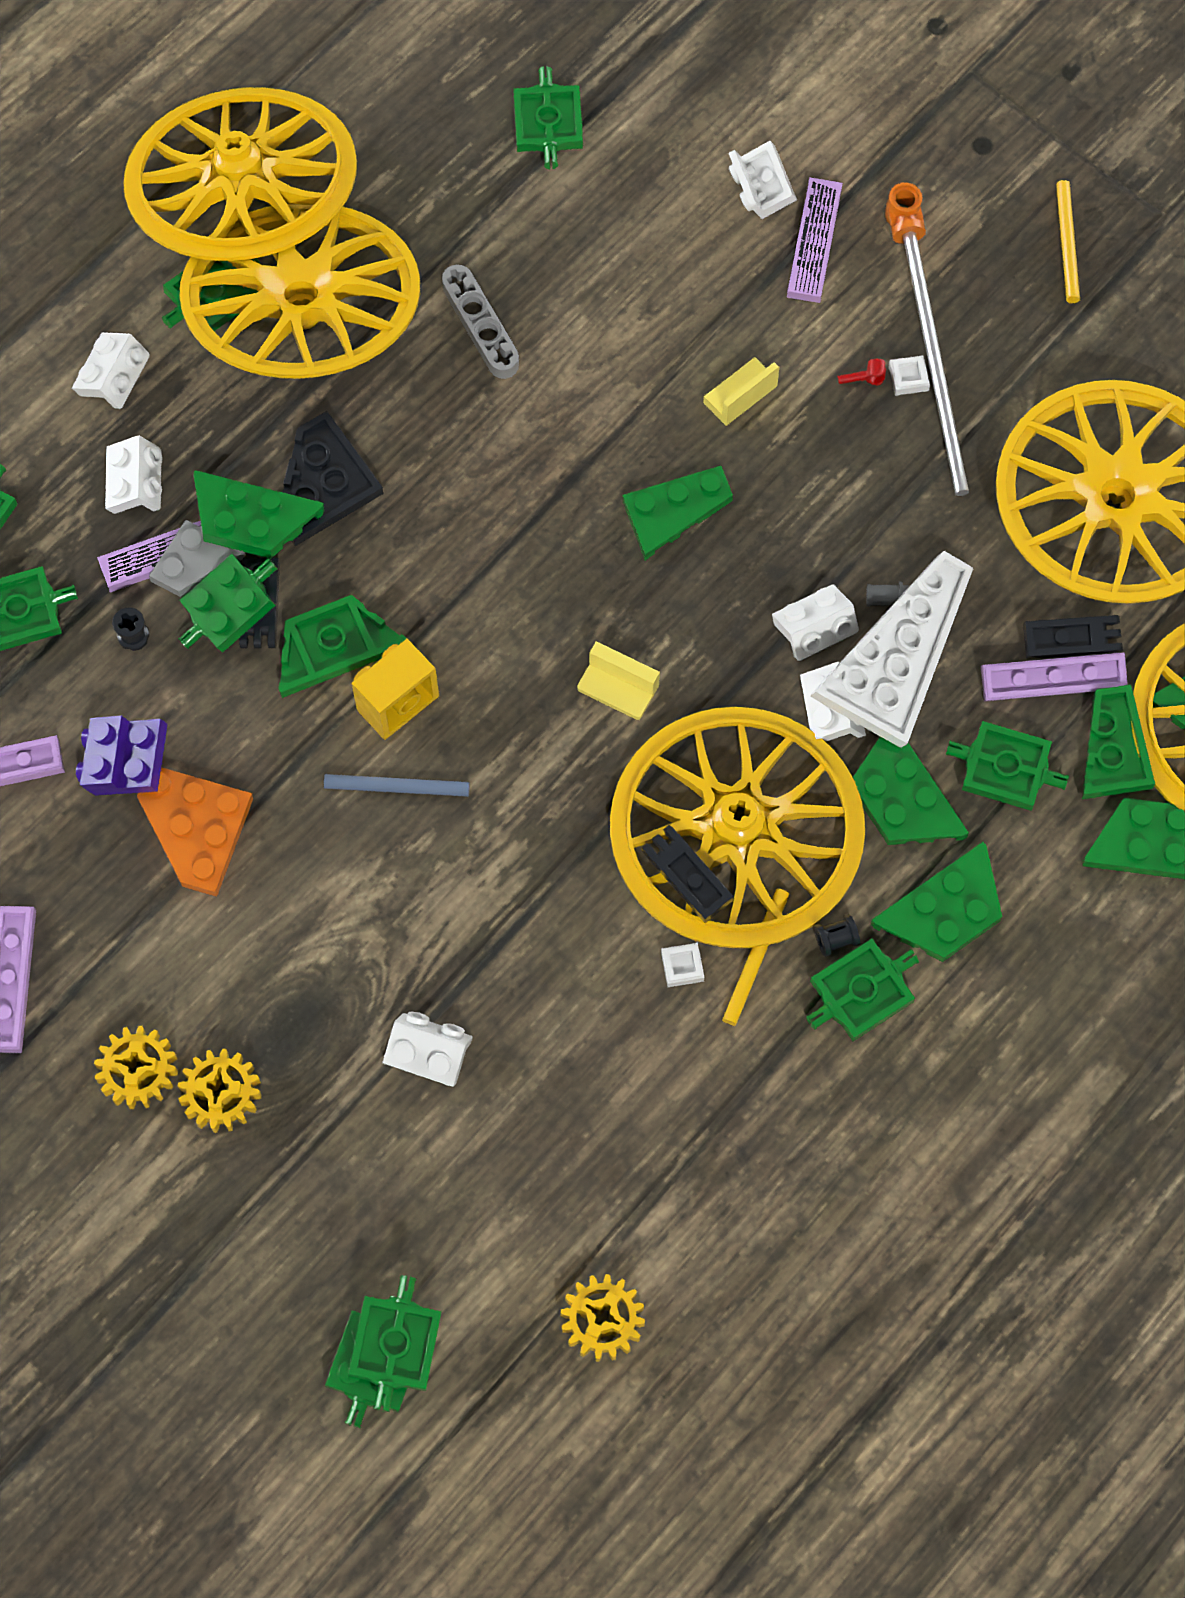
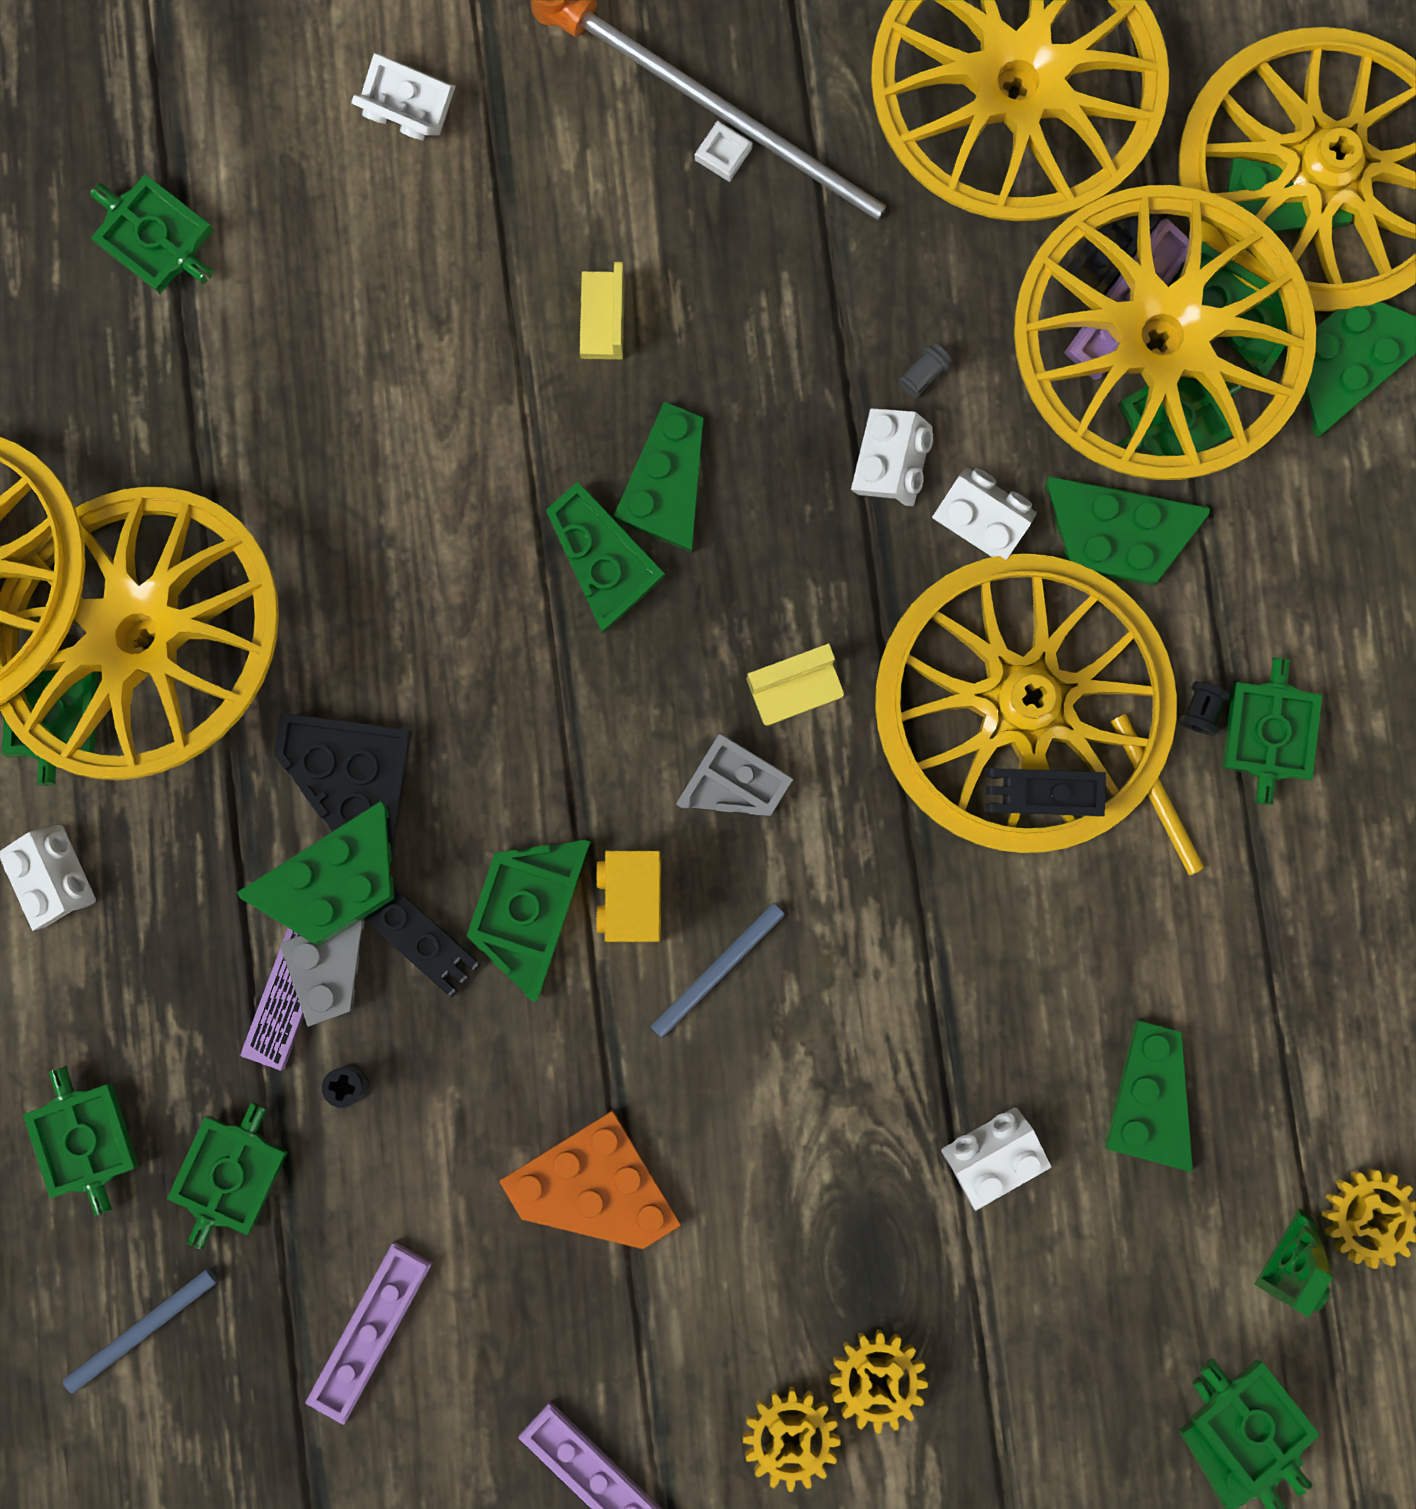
camera: 50 degrees left, 15 degrees up
plate [76,715,168,796] -> none
white bracket [105,435,162,514] -> none
green plate [178,554,278,652] -> none
light grey beam [442,265,519,379] -> none
white tile [661,943,704,987] -> none
lavender tile [787,178,842,303] -> none
white wing [809,551,973,748] -> none
red hand [838,359,886,386] -> none
green wing [871,842,1002,962] -> none
none -> green wing [546,481,665,635]
none -> light grey wing [676,733,794,816]
none -> yellow wheel [1014,185,1316,480]
none -> green wing [1104,1020,1193,1173]
none -> green wing [1254,1209,1333,1318]

